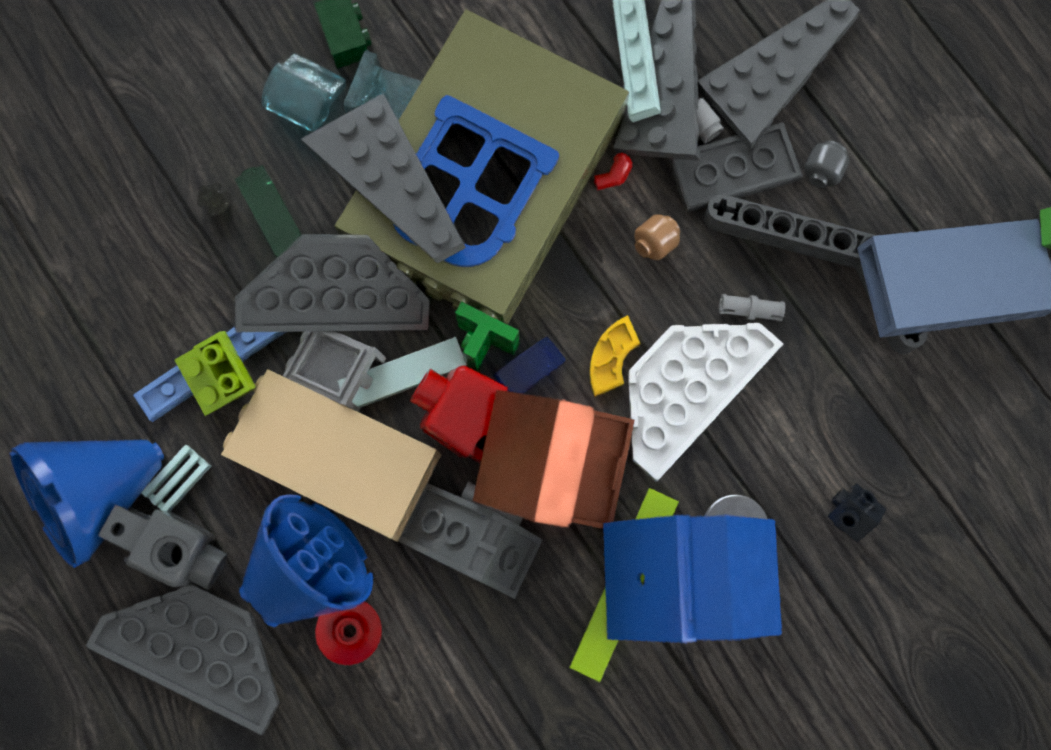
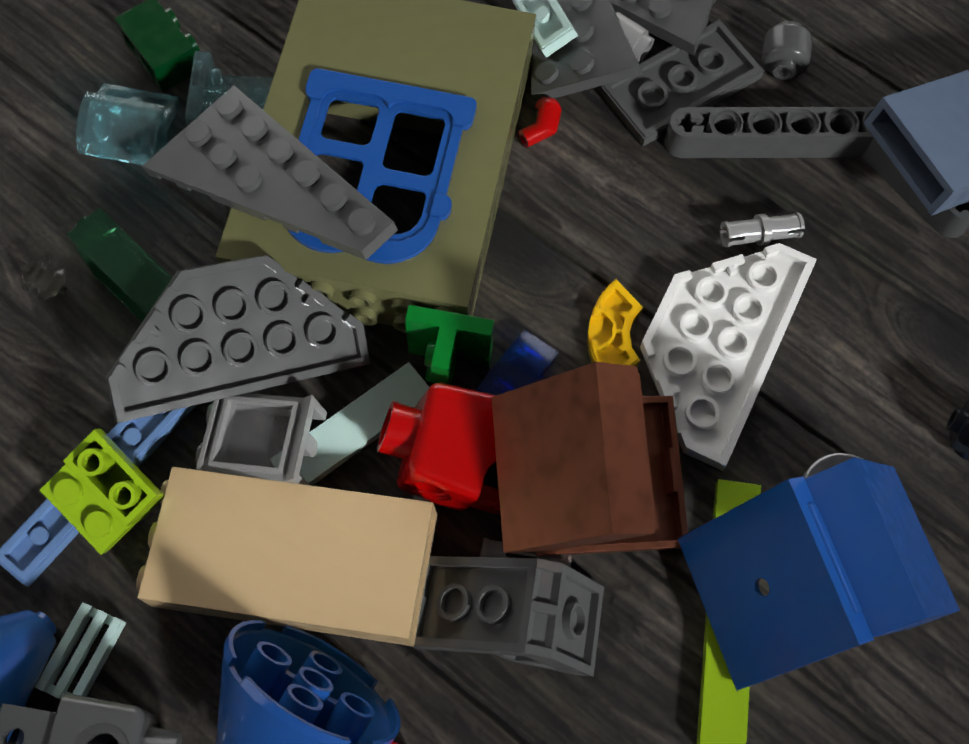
camera: 20 degrees left, 10 degrees down
medium nougat head [634,214,680,260] -> none

